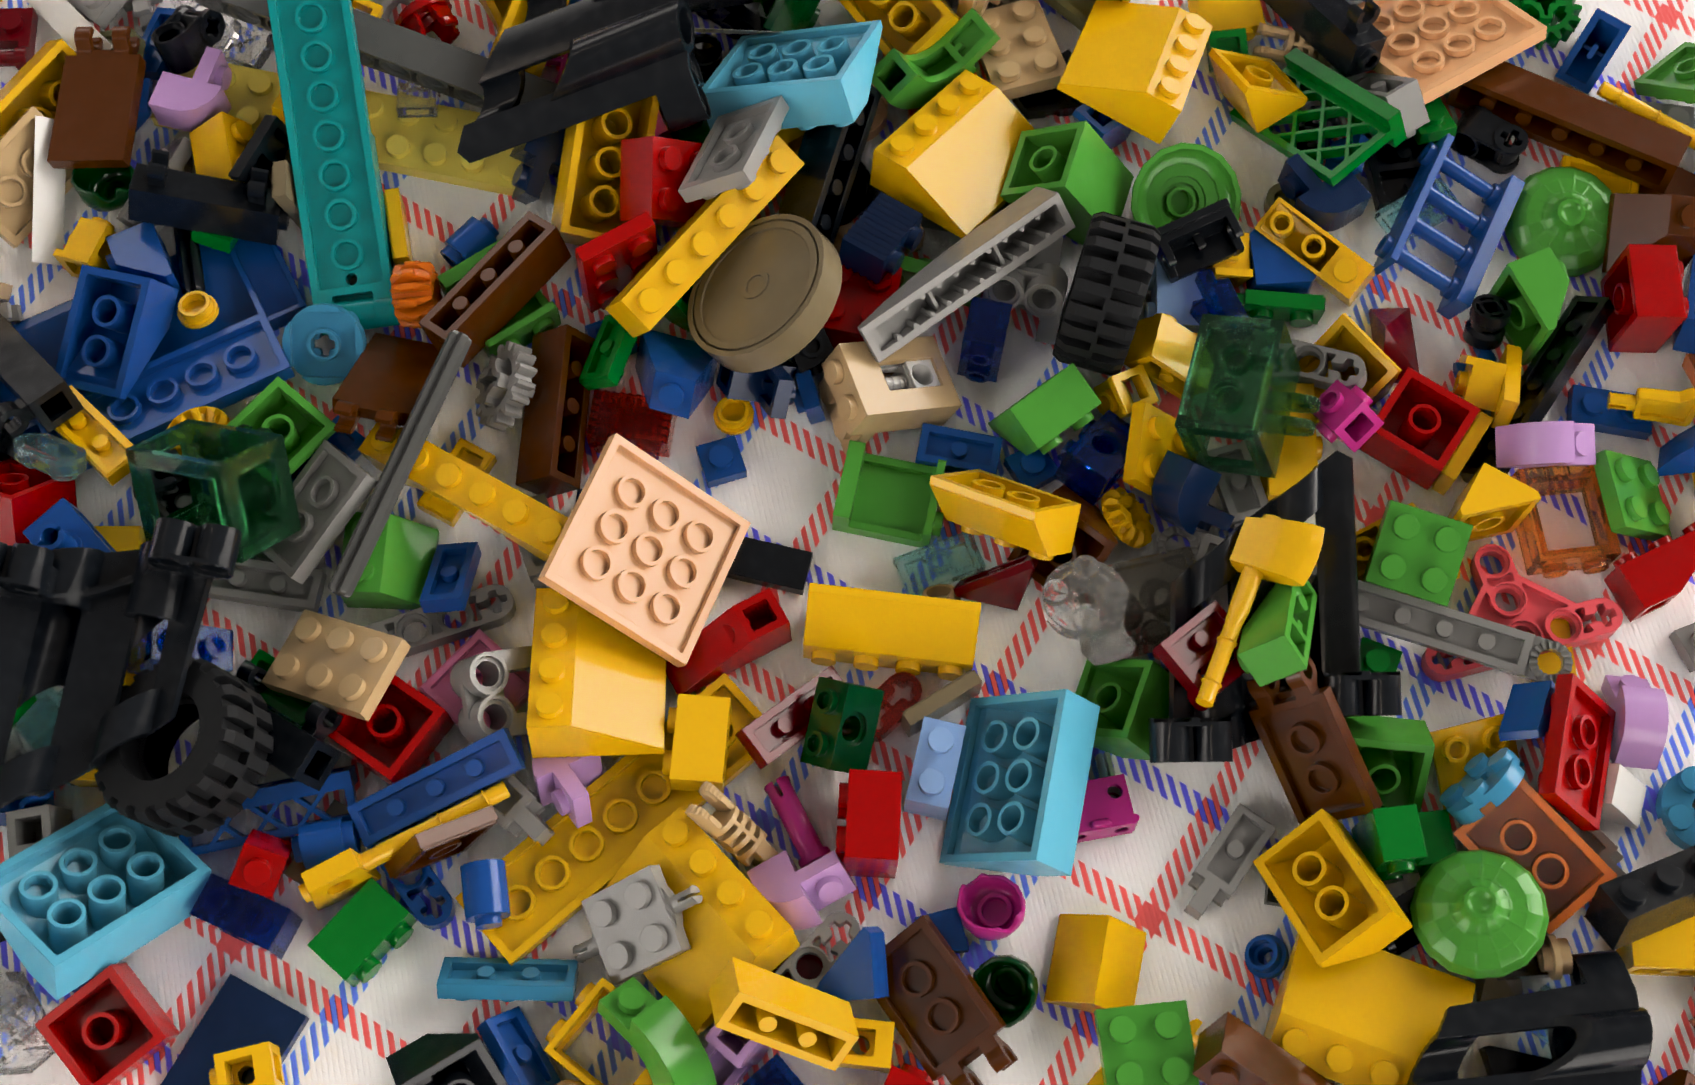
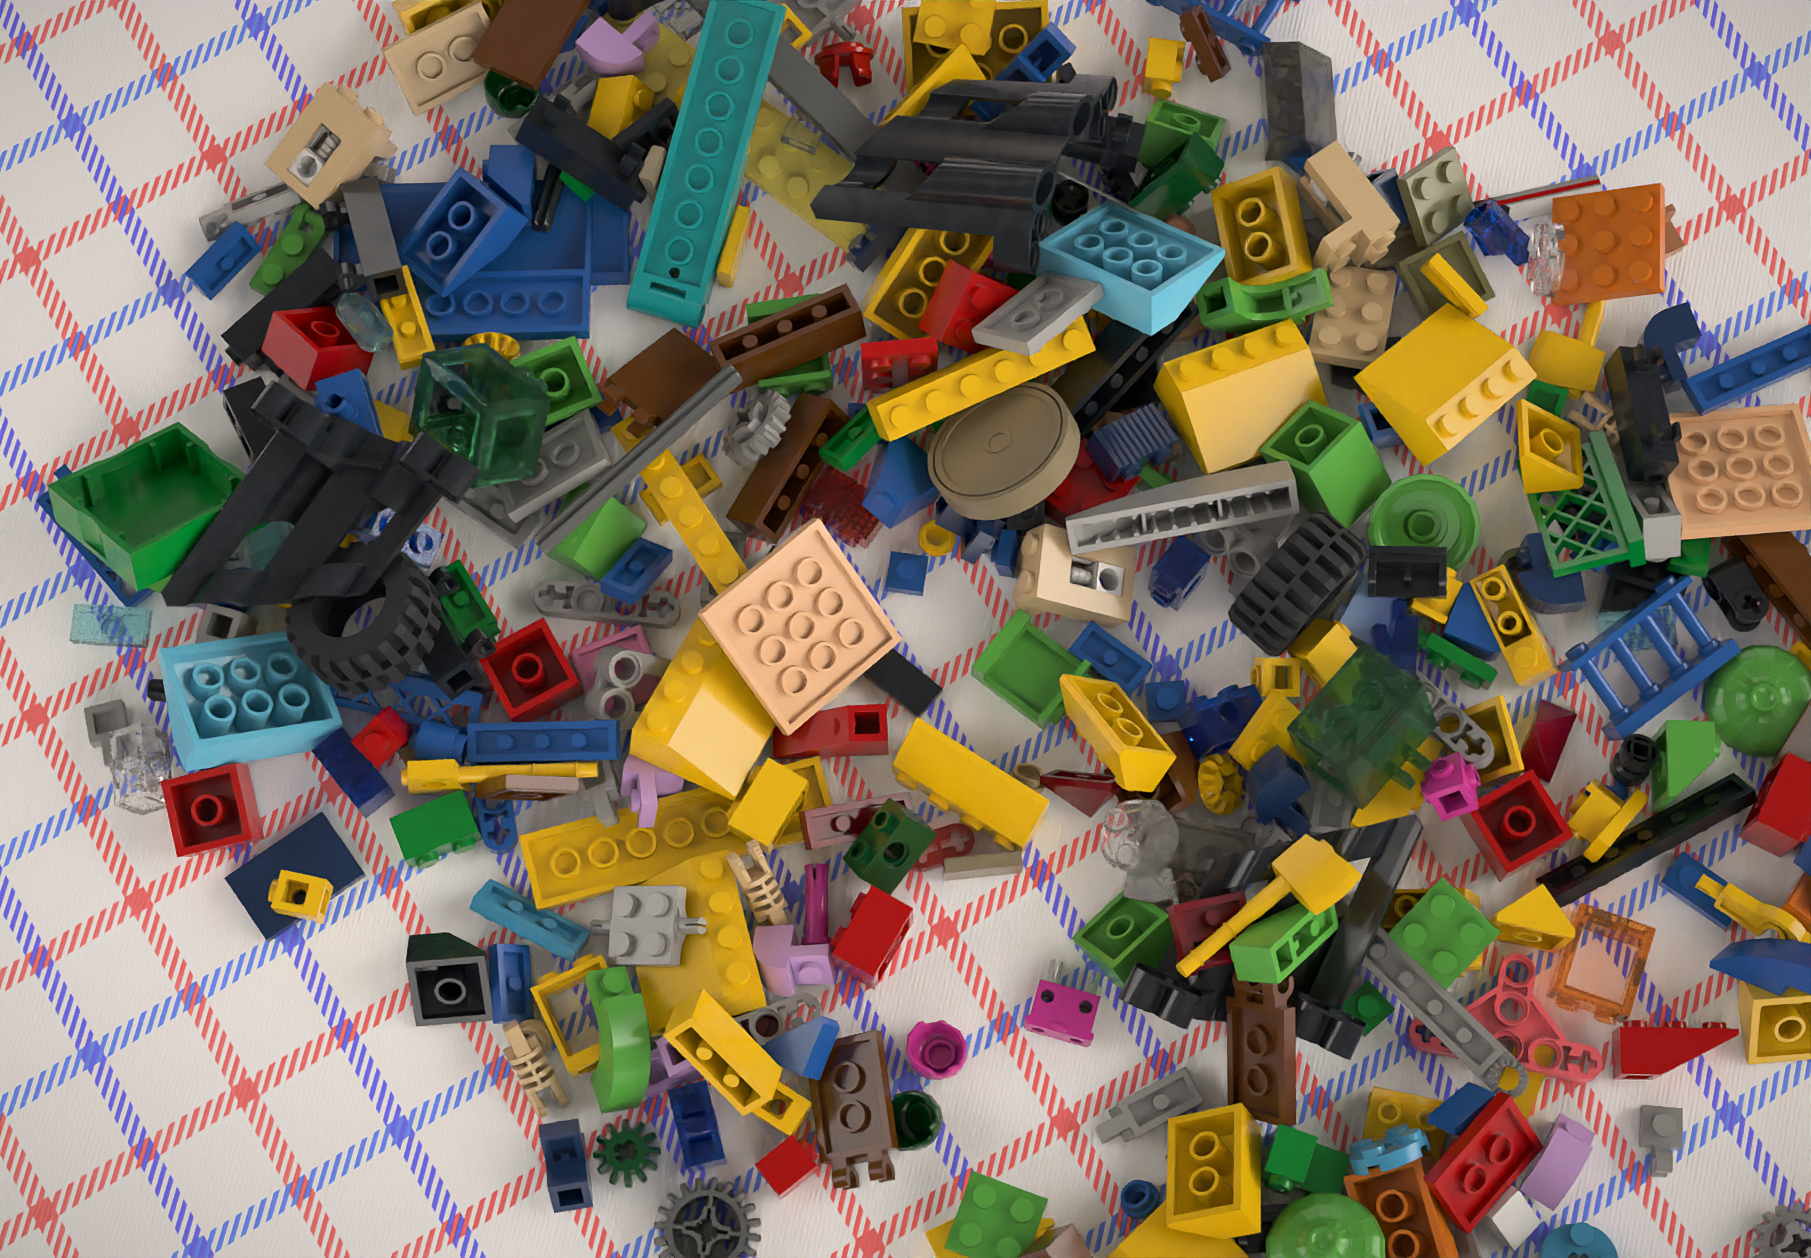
camera: 30 degrees right, 5 degrees up
white sticker [31,115,66,266] -> none
yellow brick [53,217,116,278] -> none
yellow plate [177,290,219,329] -> none
tan plate [262,609,411,722] -> none
dark azure plate [282,303,367,386] -> none
orange gear [390,260,442,329] -> none
blue brick [440,216,499,267] -> none
blue brick [460,859,511,930] -> none
clear light blue plate [893,532,986,595] -> none
light blue brick [903,716,966,821] -> none
blue tile [914,907,969,953] -> none
medium azure slope [939,689,1100,877] -> none
bright green slope [988,363,1102,456] -> none
yellow slope [1043,914,1147,1013] -> none
bright green slope [1345,716,1435,816] -> none
yellow tile [1431,411,1494,496] -> none
lavender brick [1495,421,1596,469] -> none
bright green plate [1594,449,1672,542] -> none

